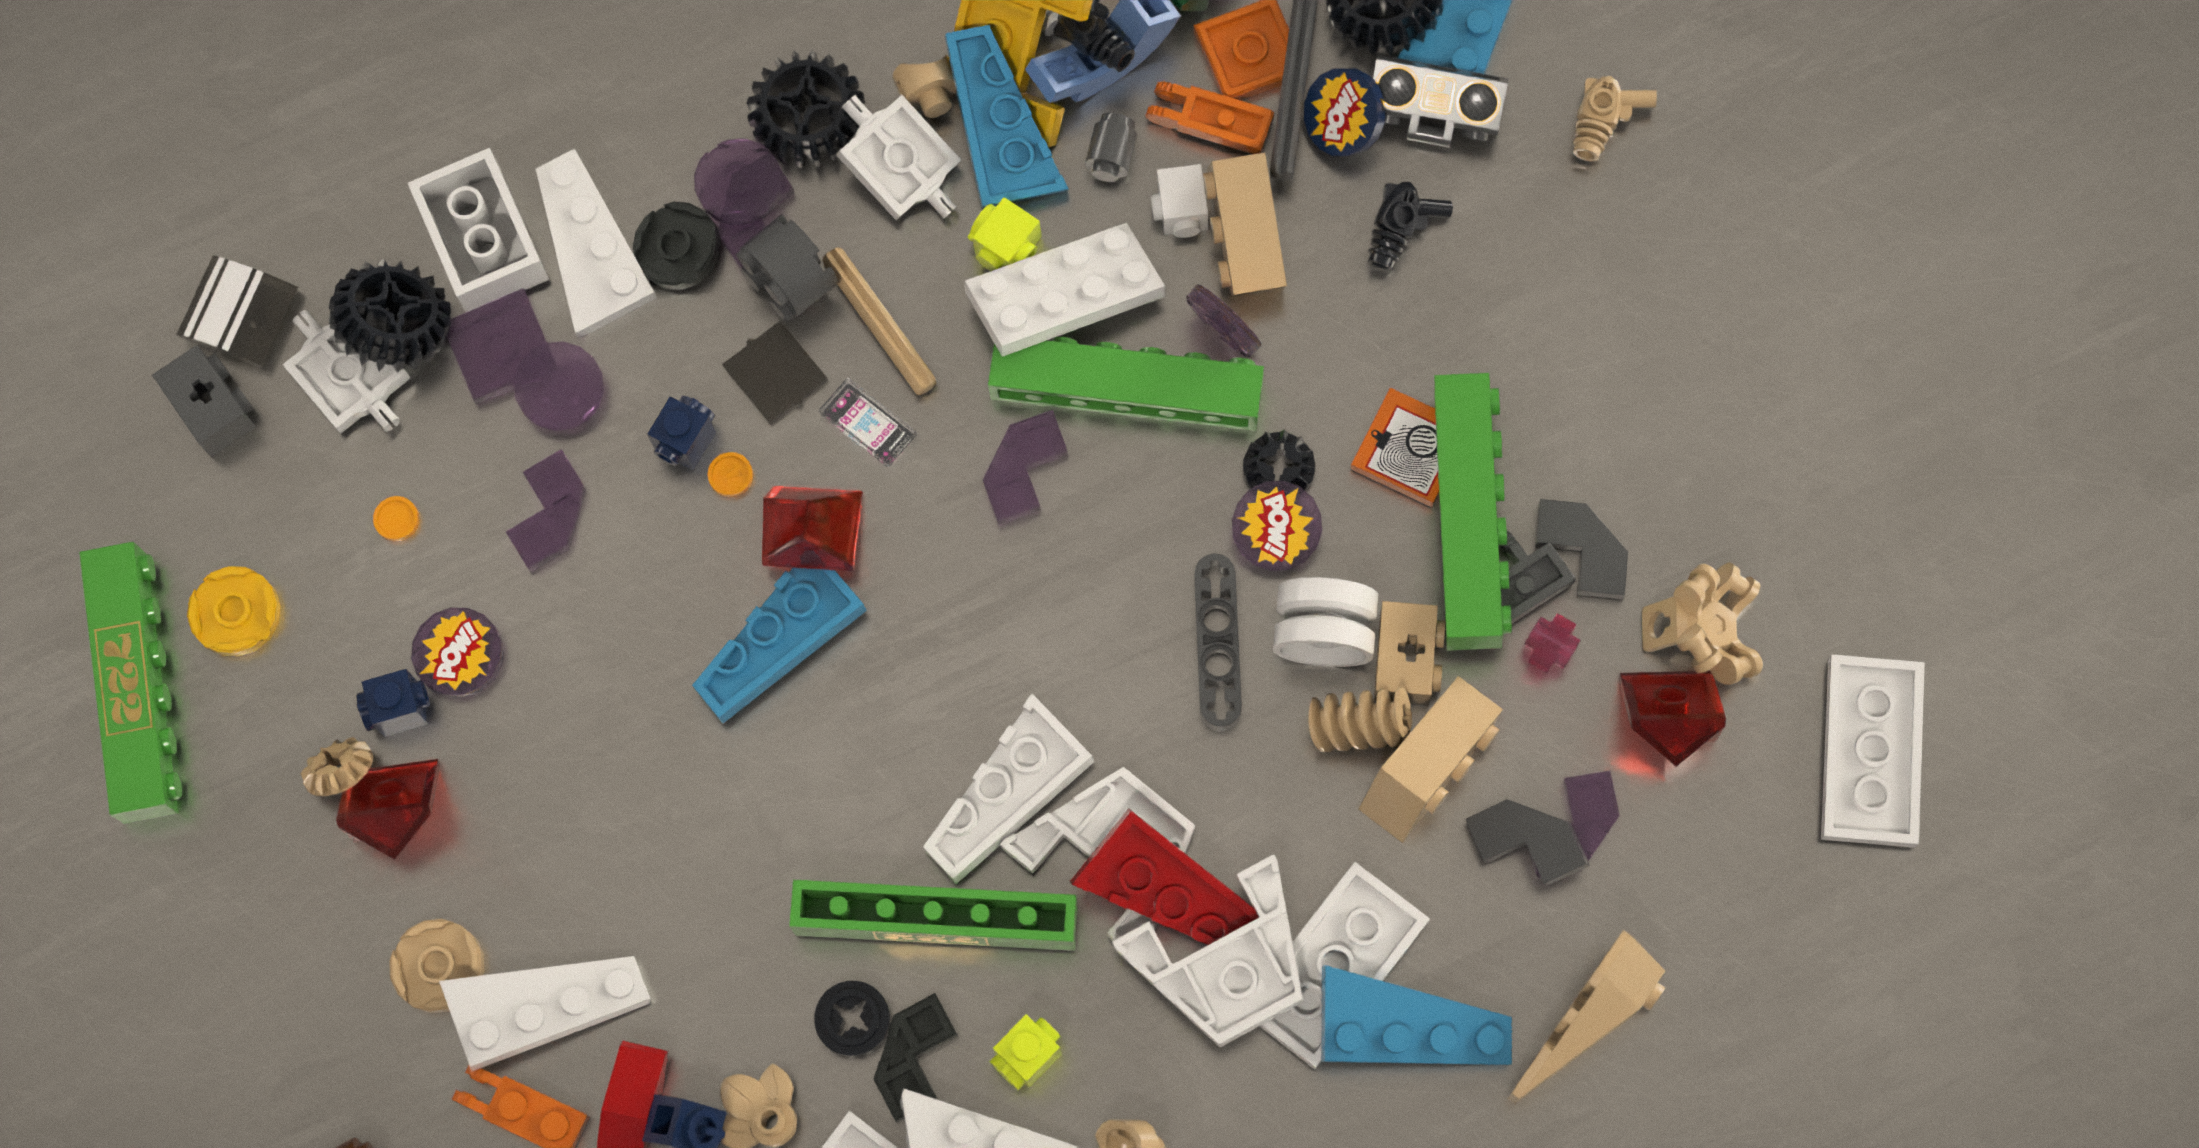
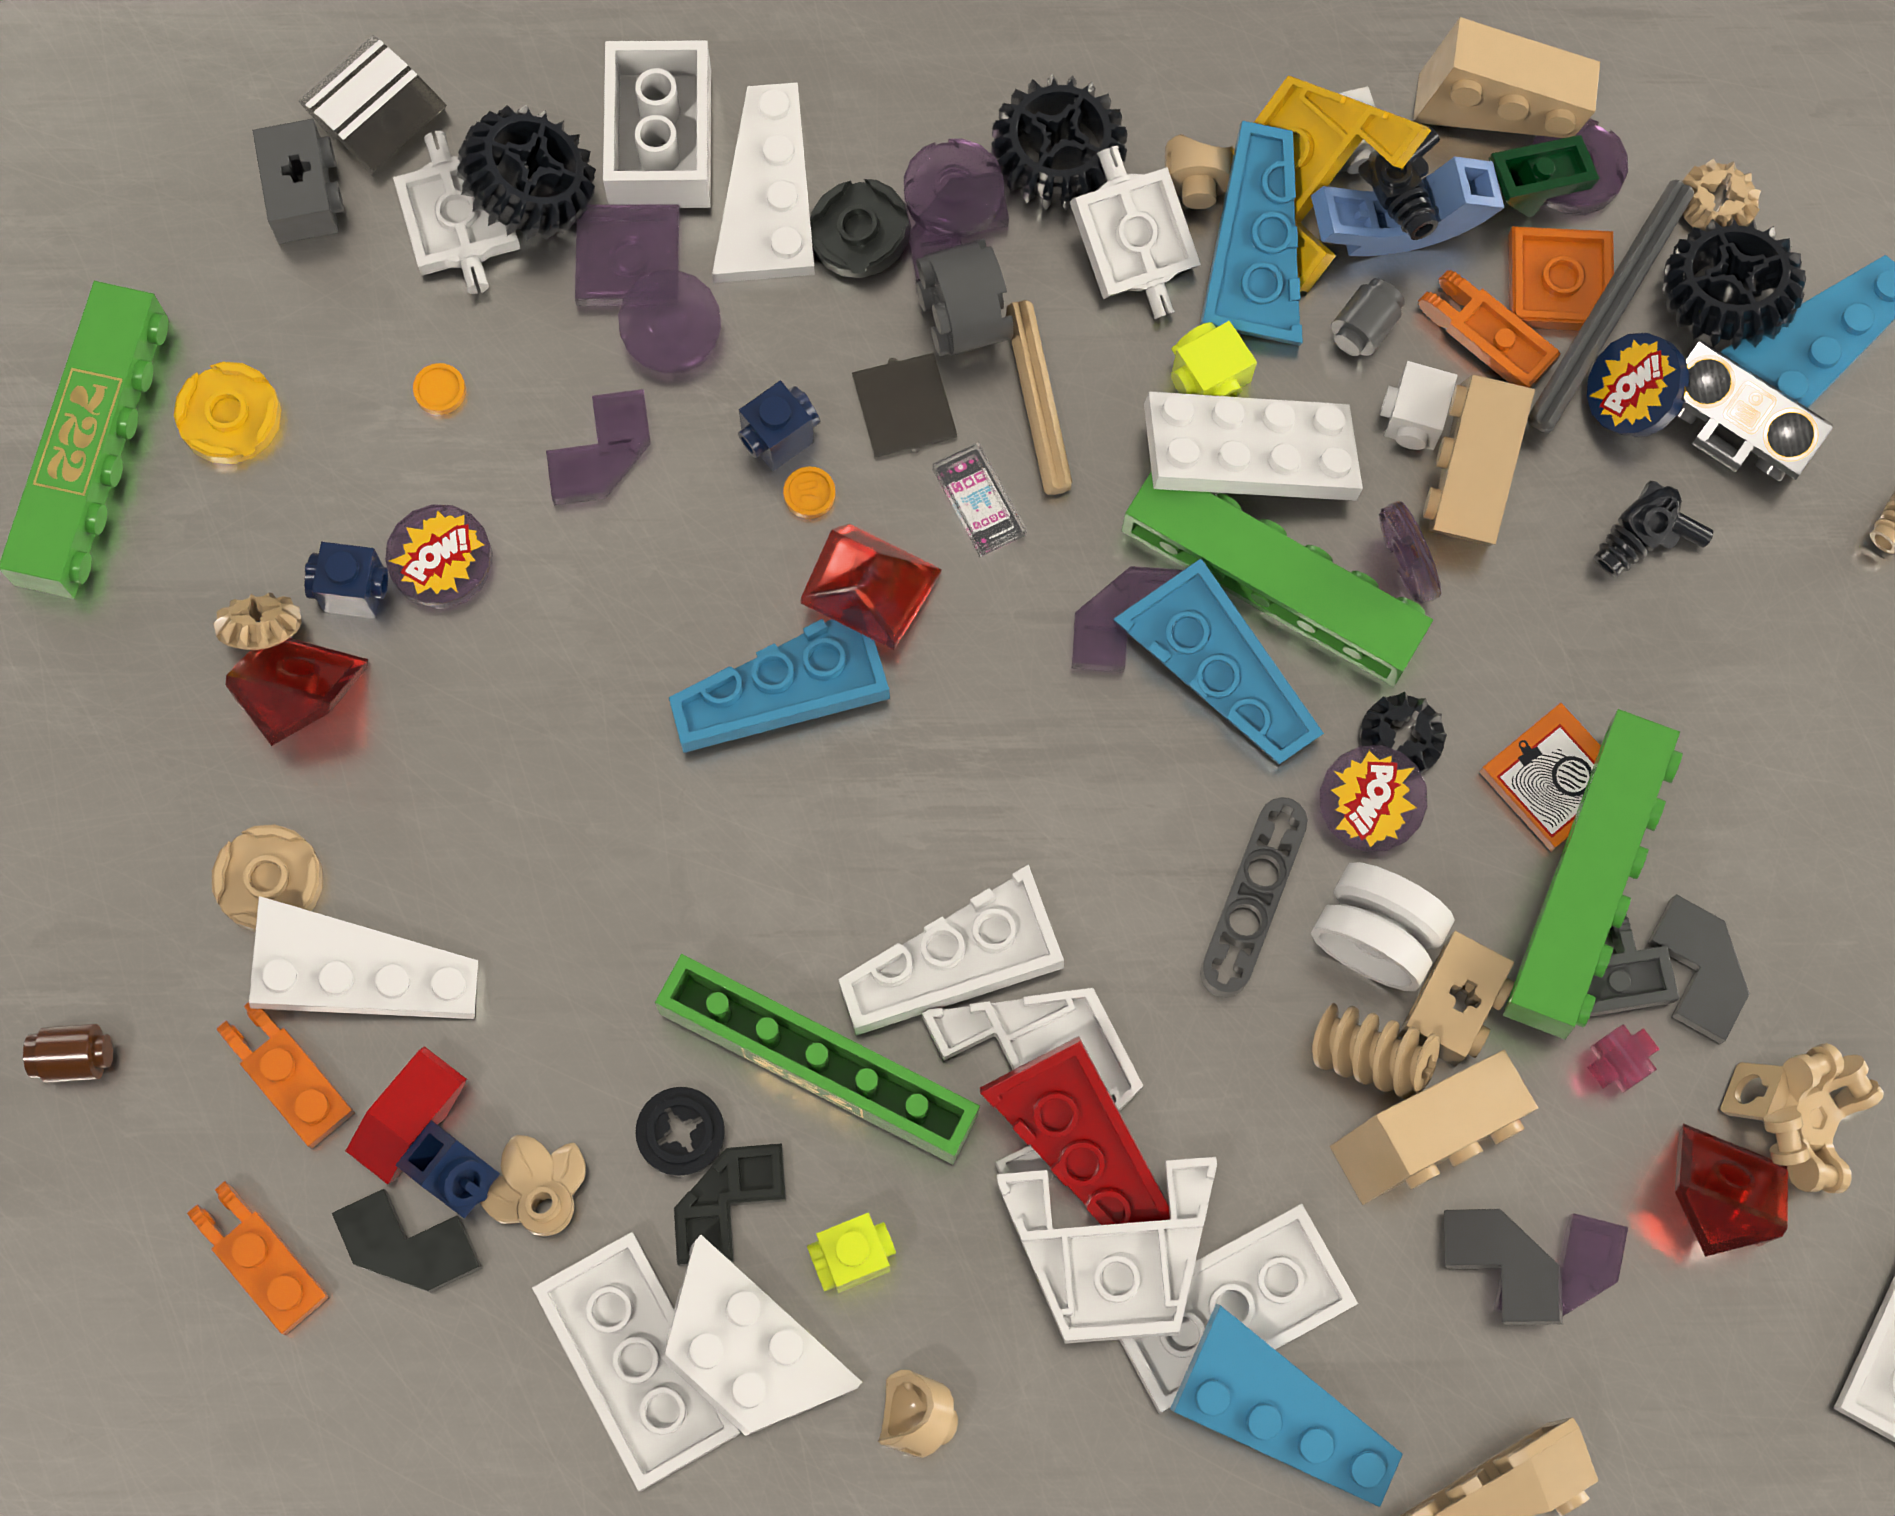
camera: 15 degrees right, 0 degrees up
none -> dark azure wing [1113,559,1324,765]

